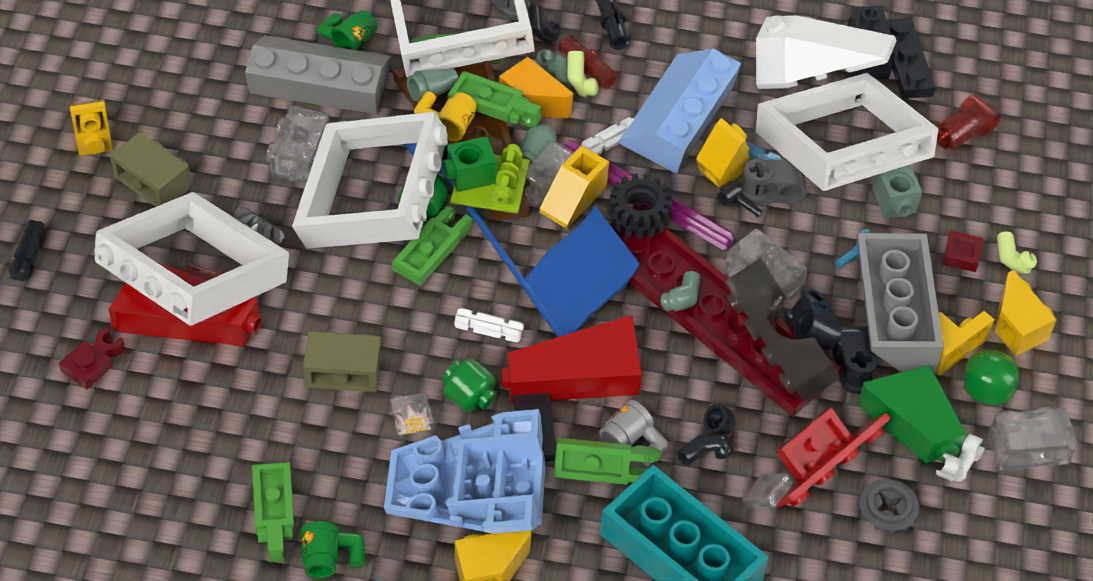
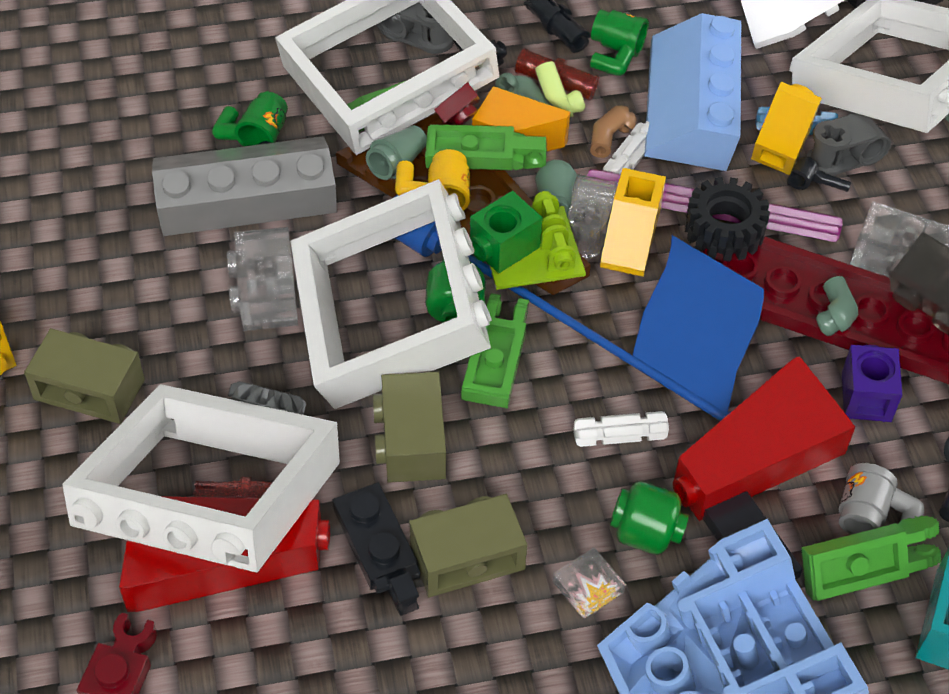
camera: 20 degrees left, 0 degrees up
none -> black hinge [332,482,421,616]
none -> olive brick [373,372,446,483]
none -> dark red plate [434,82,480,125]
none -> green piece [590,9,649,76]
none -> medium nougat arm [590,105,637,158]
none -> dark purple brick [842,345,903,422]

